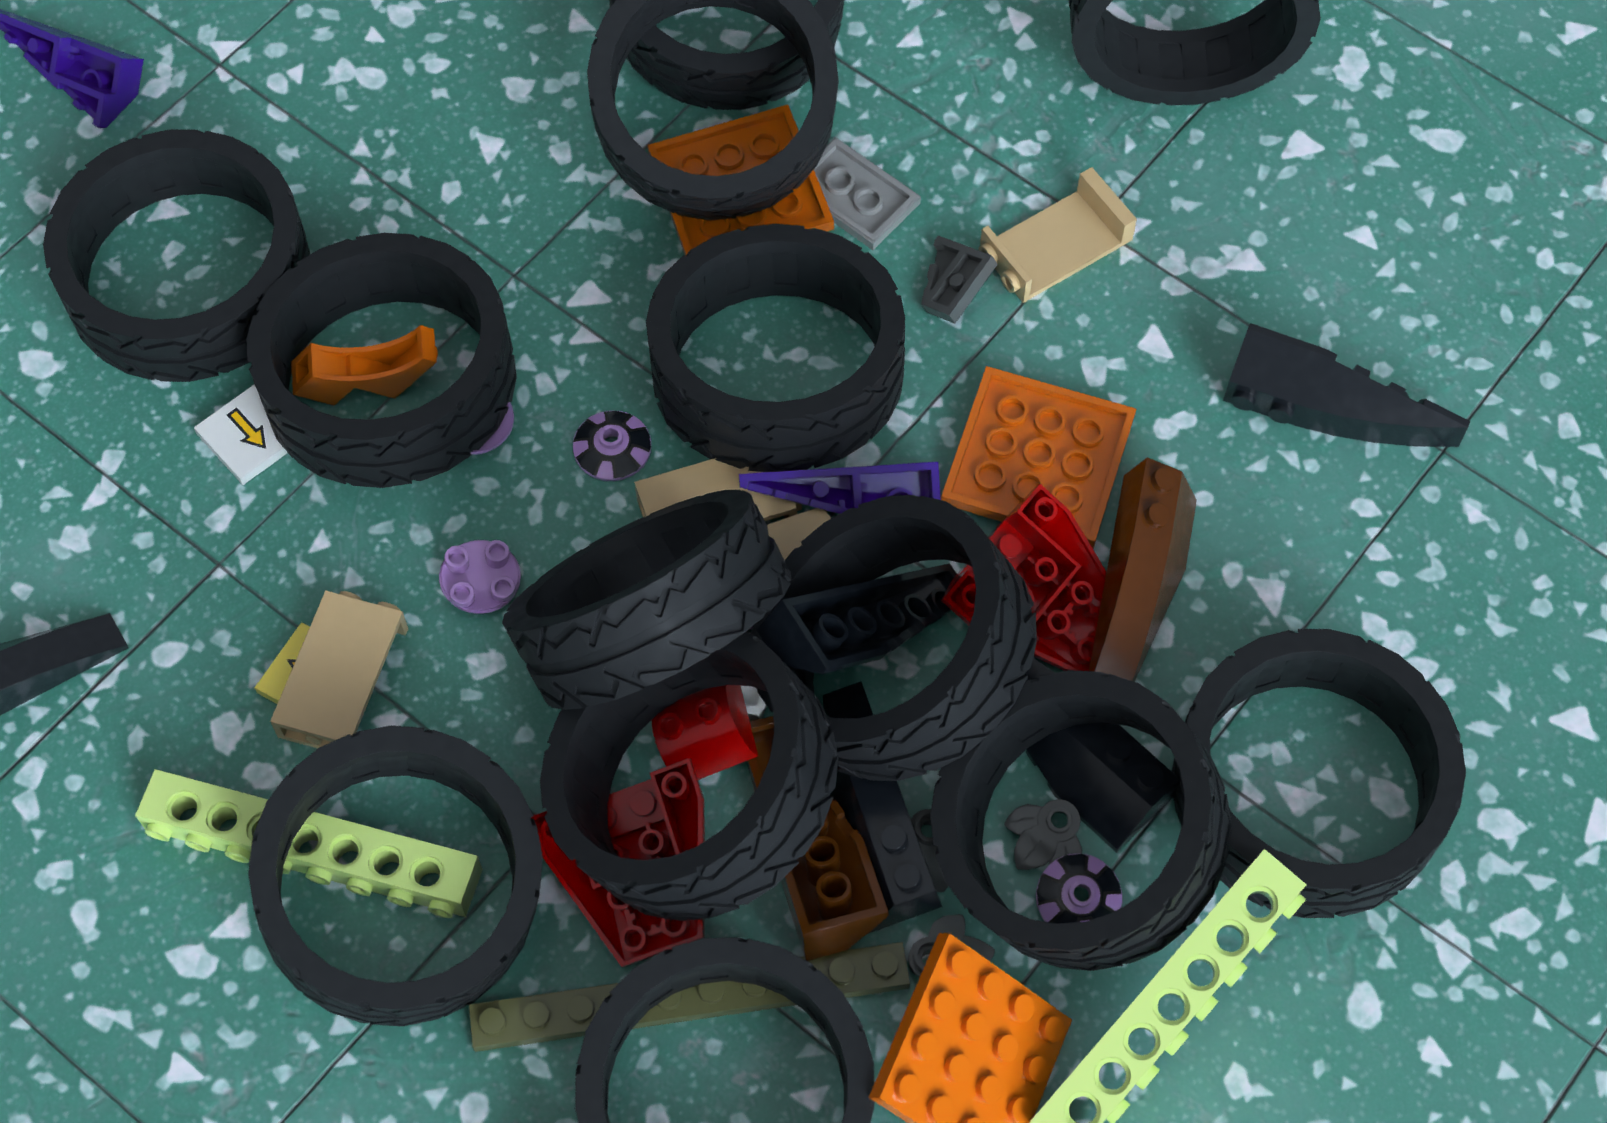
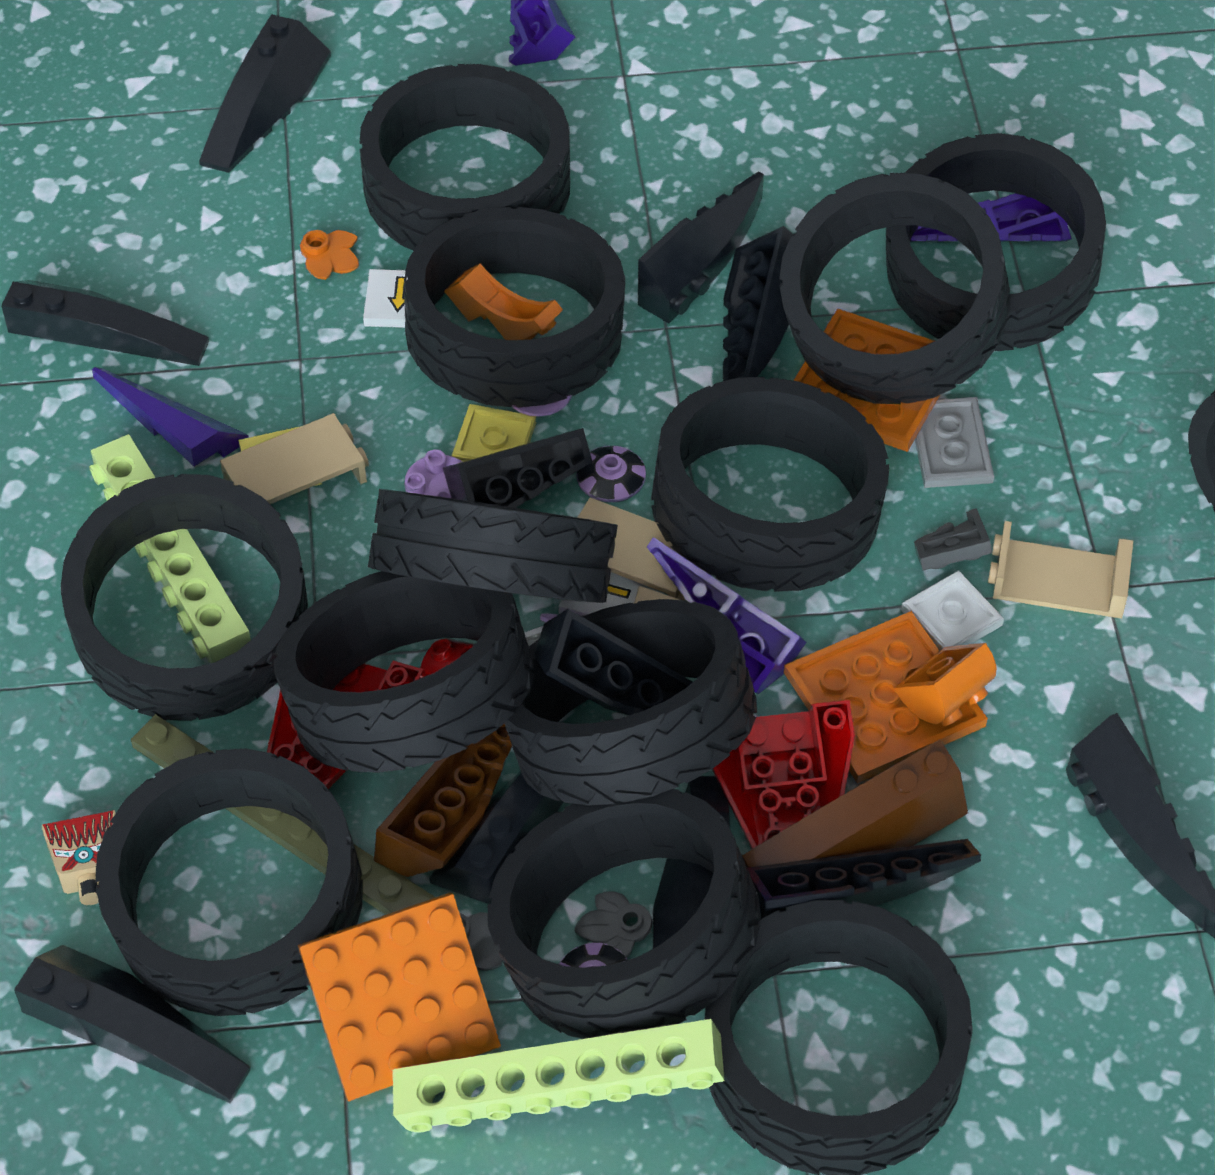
camera: 45 degrees right, 10 degrees down
none -> dark purple wedge [92,367,249,467]
none -> orange plate [300,230,359,280]
none -> black wedge [443,428,593,508]
none -> light yellow tile [452,404,536,462]
none -> black wedge [638,171,764,324]
none -> black wedge [723,226,793,381]
none -> black wedge [747,839,981,921]
none -> orange brick [894,643,997,726]
none -> white tile [901,570,1004,650]

